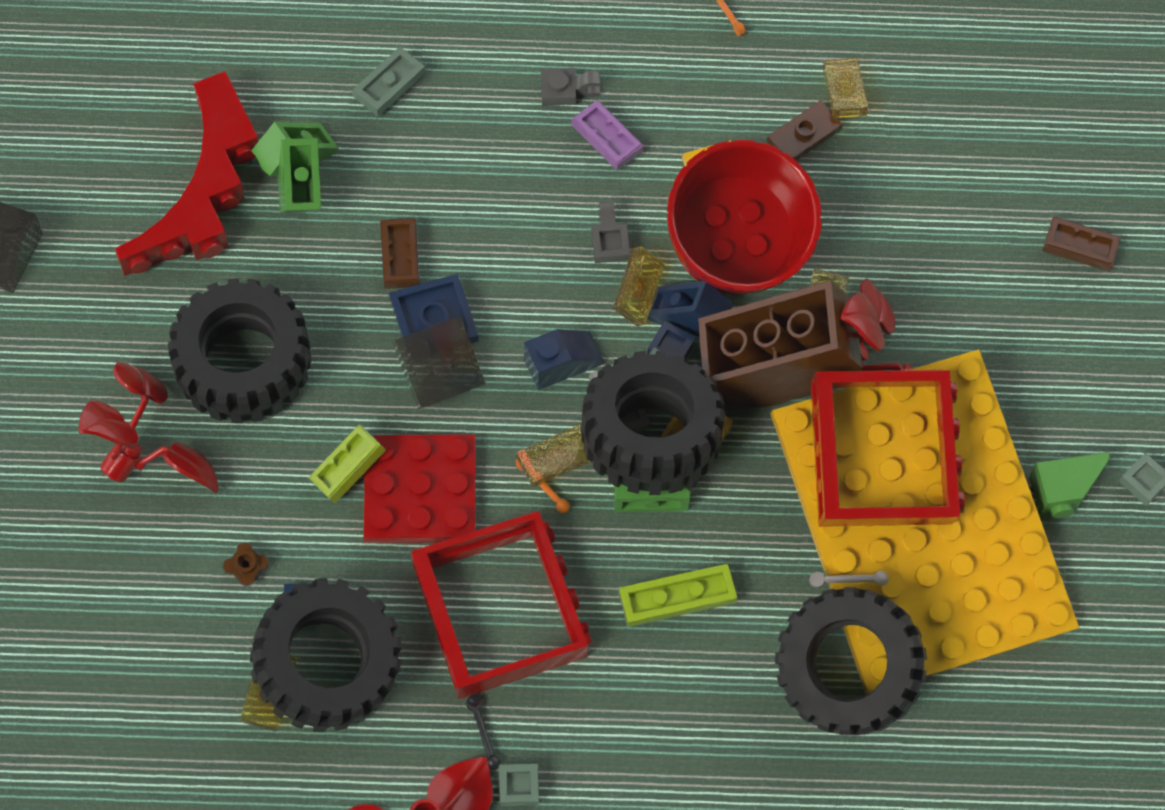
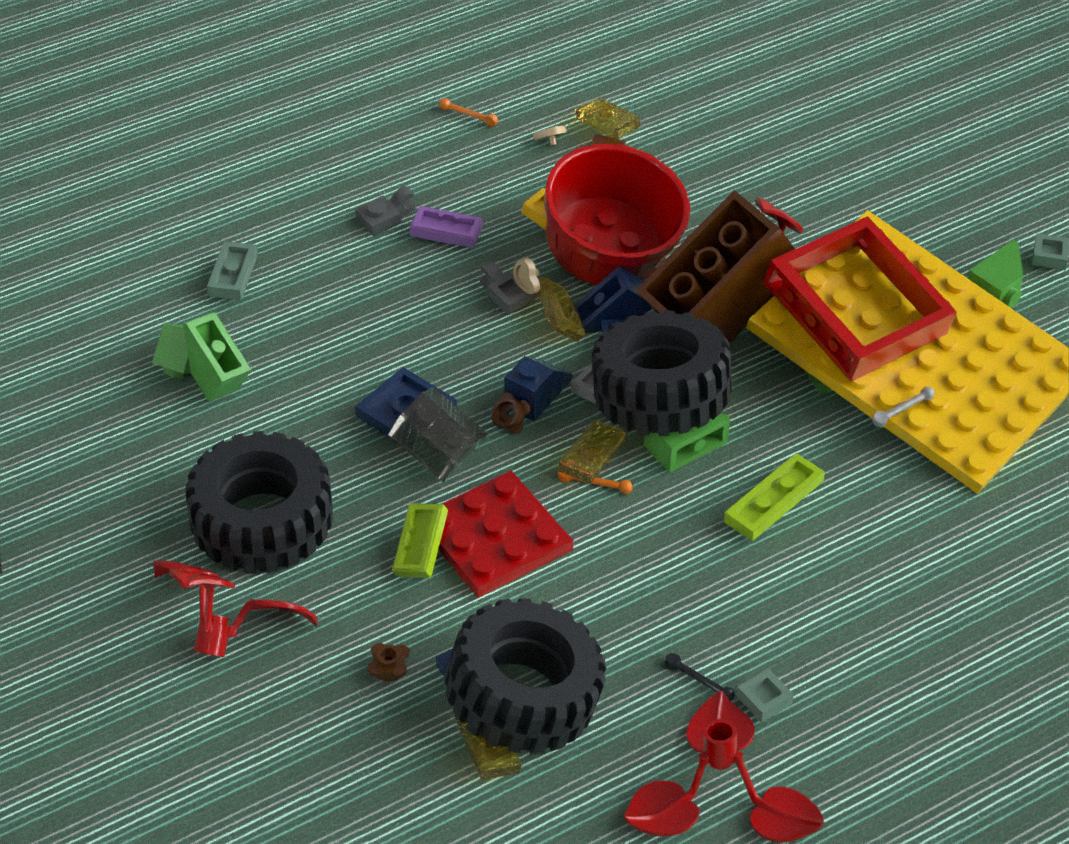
camera: 30 degrees left, 20 degrees down
red arch [114,71,259,276] -> none
reddish brown plate [380,218,420,289] -> none
red window [411,511,592,700] -> none
black tyre [775,587,927,735] -> none
reddish brown plate [1042,216,1121,272] -> none
none -> reddish brown plate [492,392,531,434]
none -> tan piece [513,257,540,295]
none -> tan piece [533,126,567,145]

